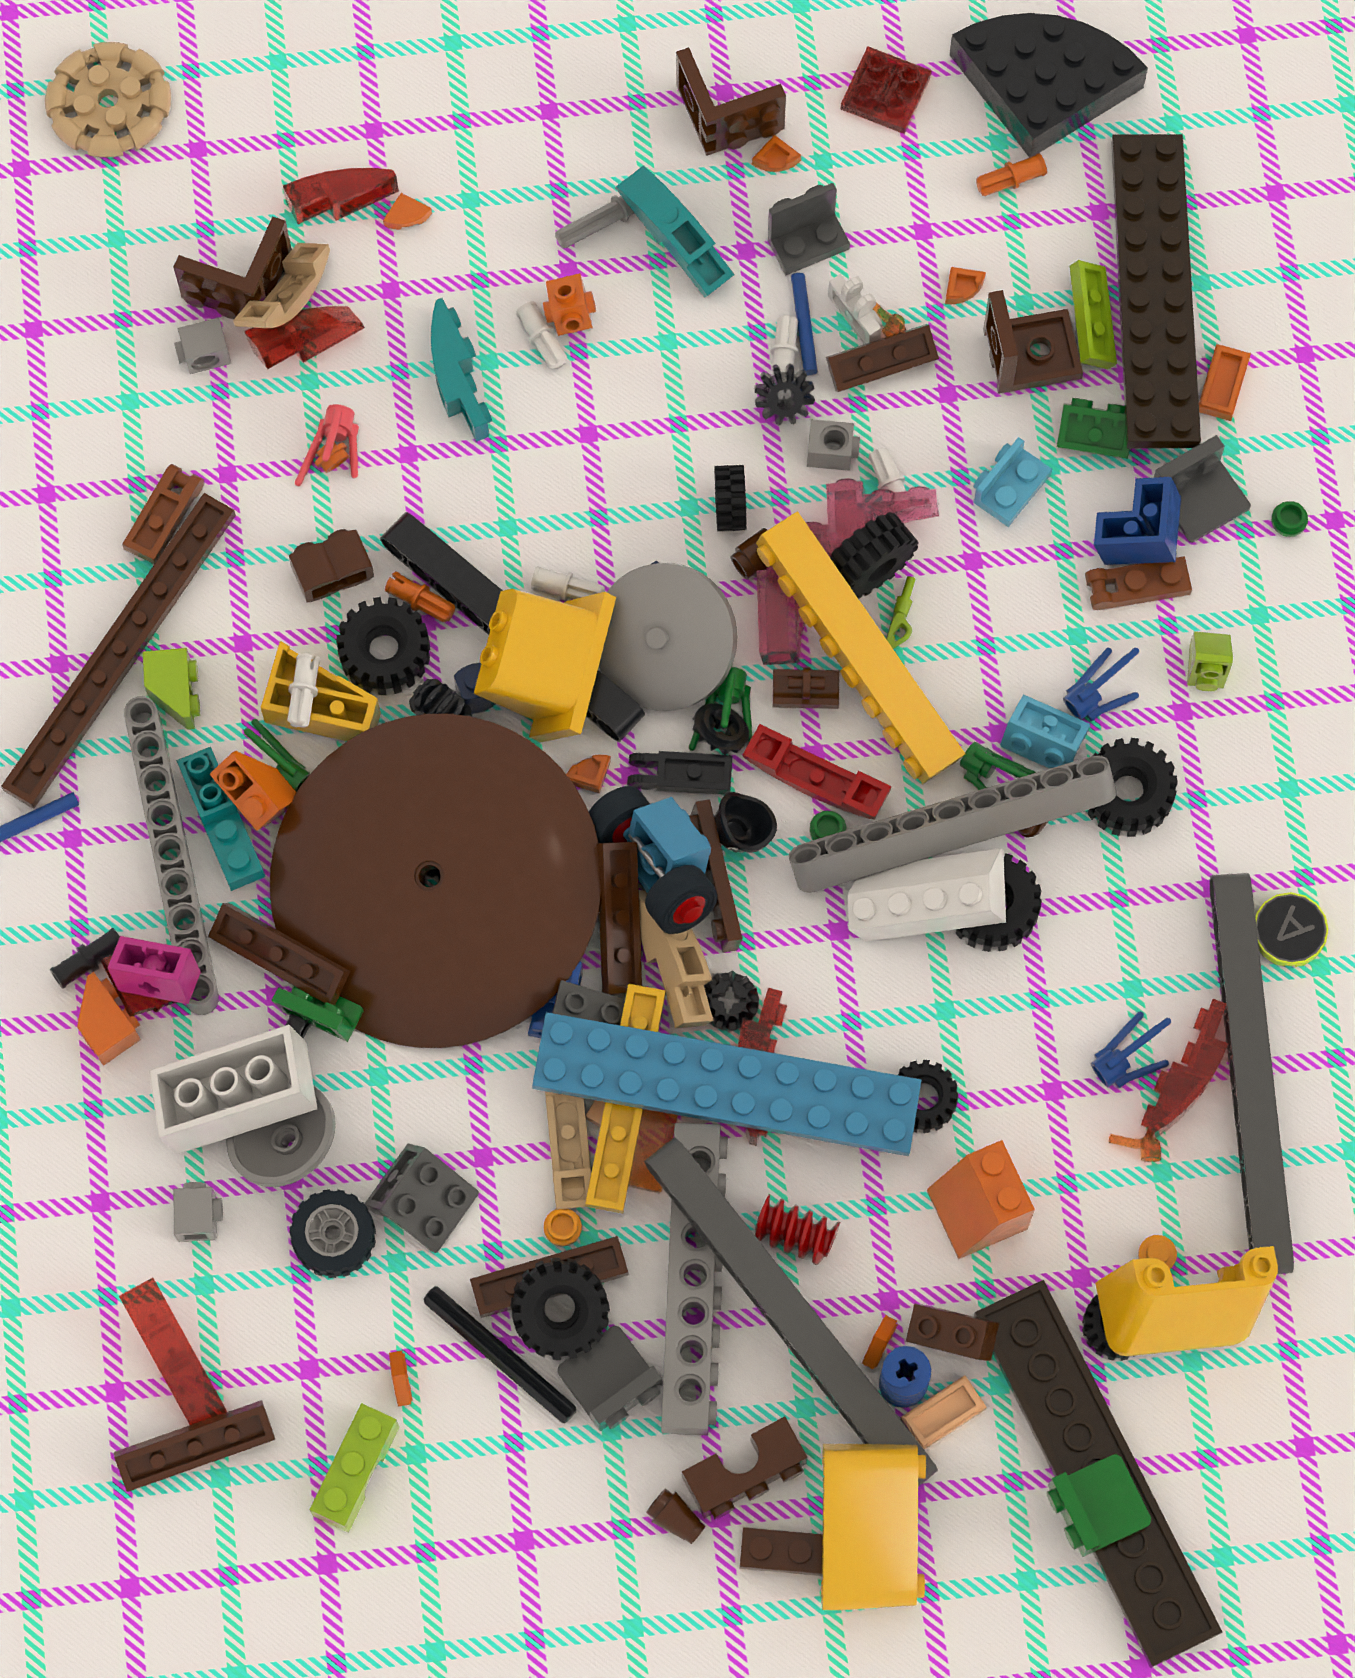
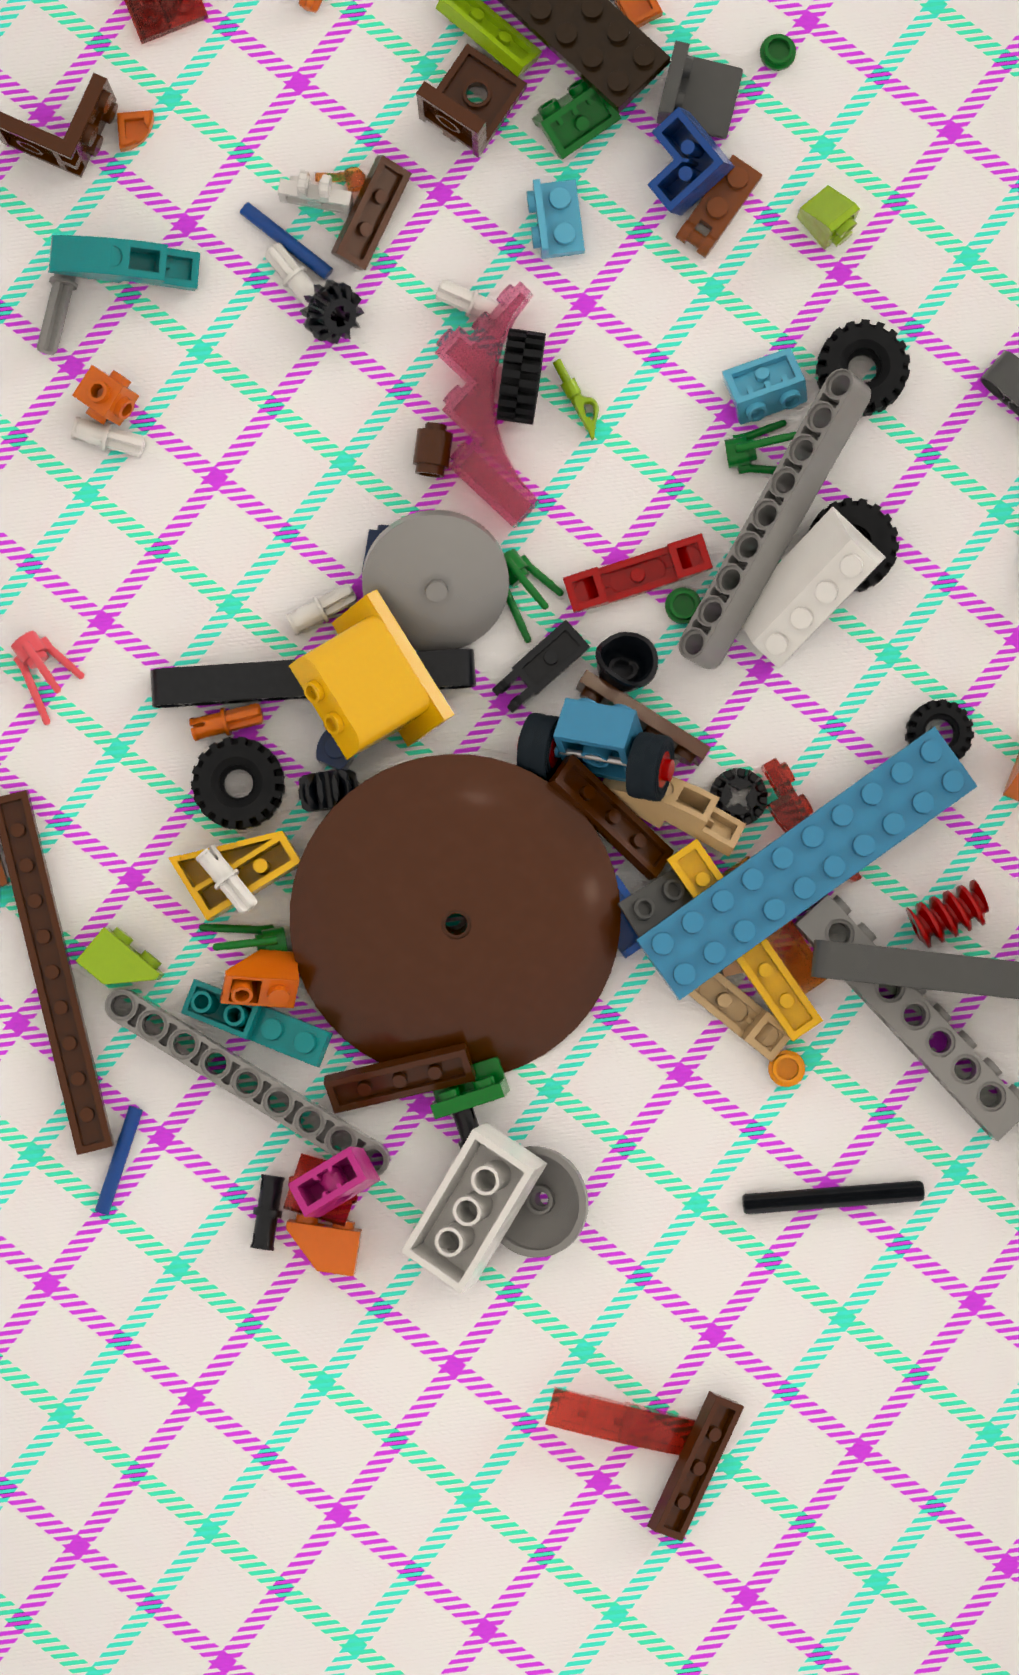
camera: 45 degrees left, 15 degrees up
light grey brick [173,1182,223,1242] -> none
reddish brown brick [289,529,374,603] -> none
black wheel [289,1189,376,1278] -> none
lime arch [309,1403,400,1533] -> none
orange plate [315,442,349,473] -> none
dark grey bracket [364,1143,479,1253] -> none
orange tile [389,1350,413,1407] -> none
teal slope [431,298,492,442] -> none
reddish brown plate [470,1236,629,1318] -> none
black tyre [510,1257,610,1360] -> none
dark grey bracket [557,1326,663,1431] -> none
orange tile [566,755,611,793] -> none
black gear [692,703,749,755] -> none
black tyre [714,465,747,531] -> none
yellow brick [756,511,965,785] -> none
dark grey bracket [768,183,850,276] -> none
reddish brown hips [772,667,840,709] -> none
light grey brick [807,419,860,471] -> none
orange tile [945,267,986,304] -> none
blue plant [1063,648,1139,722] -> none

